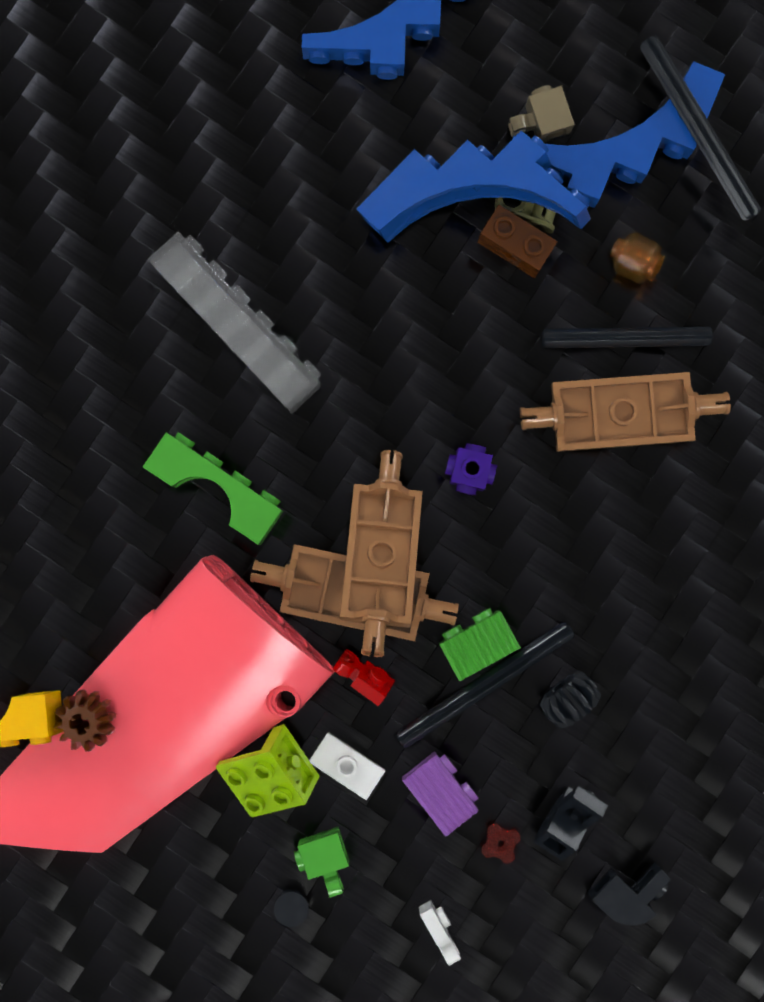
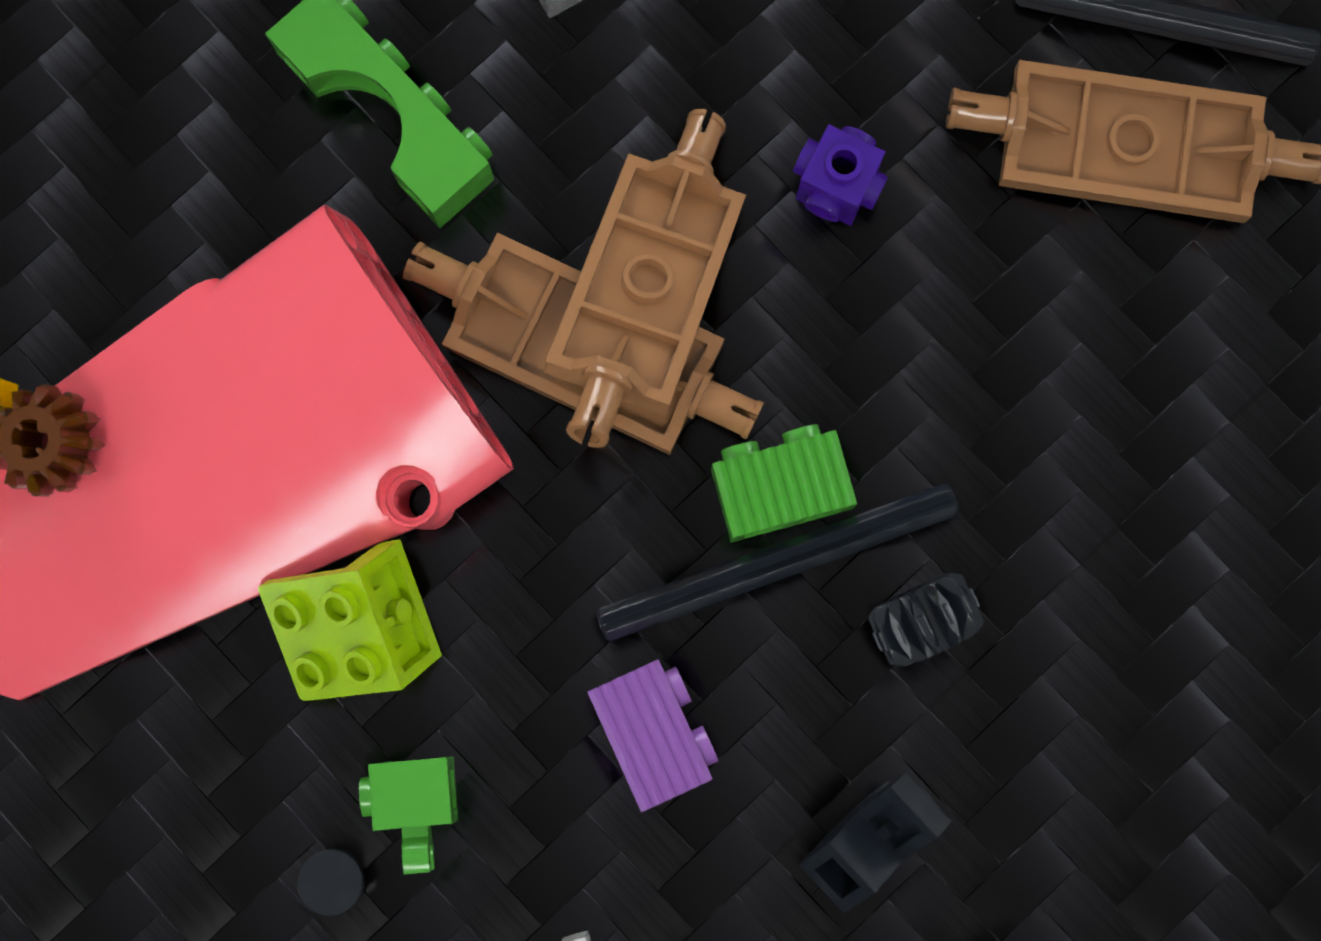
camera: 20 degrees right, 5 degrees down
white plate [309,732,385,800] -> none
red plate [332,649,395,706] -> none
clear red plate [481,824,520,864] -> none

